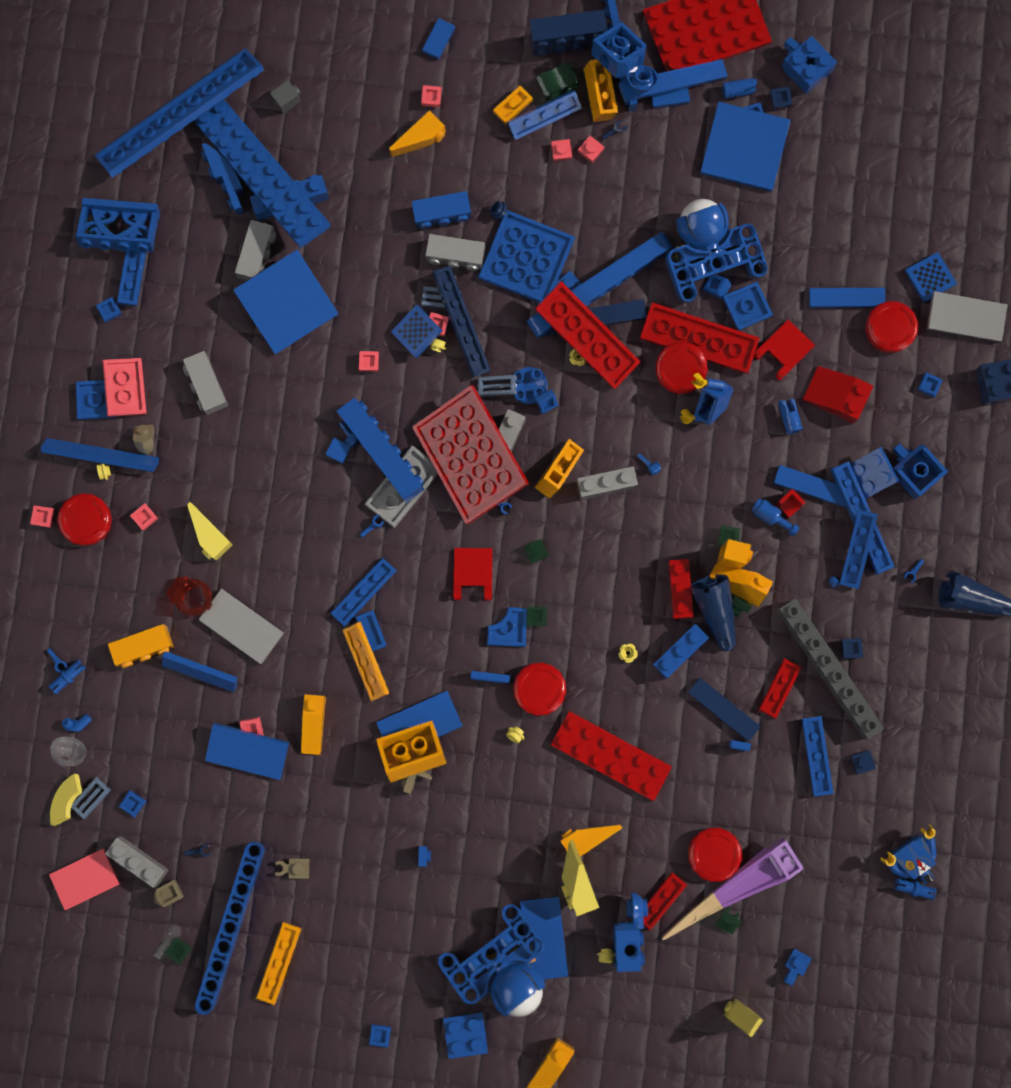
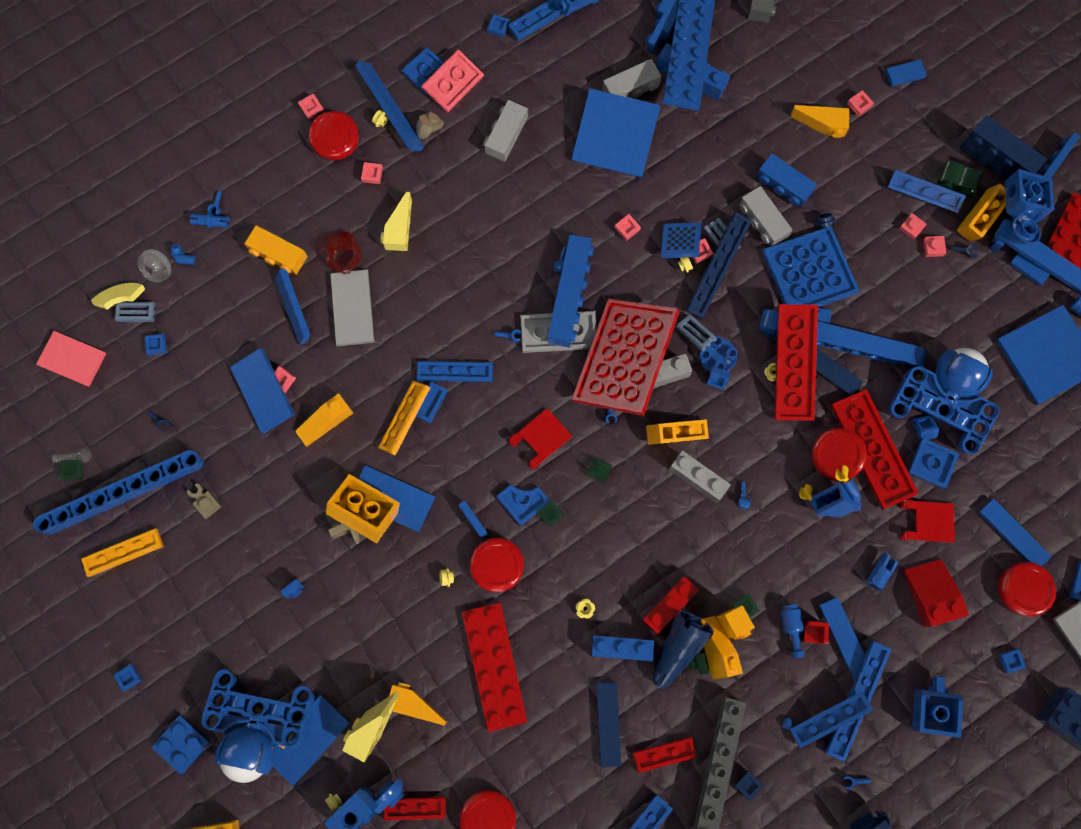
camera: 50 degrees right, 5 degrees down
light grey brick [105,837,169,888] -> none
dark tan plate [153,879,184,907] -> none
blue tile [325,438,351,464] -> none
light orange plate [493,86,533,125] -> none
blue tile [728,740,751,751] -> none
blue plate [850,447,900,499] -> none

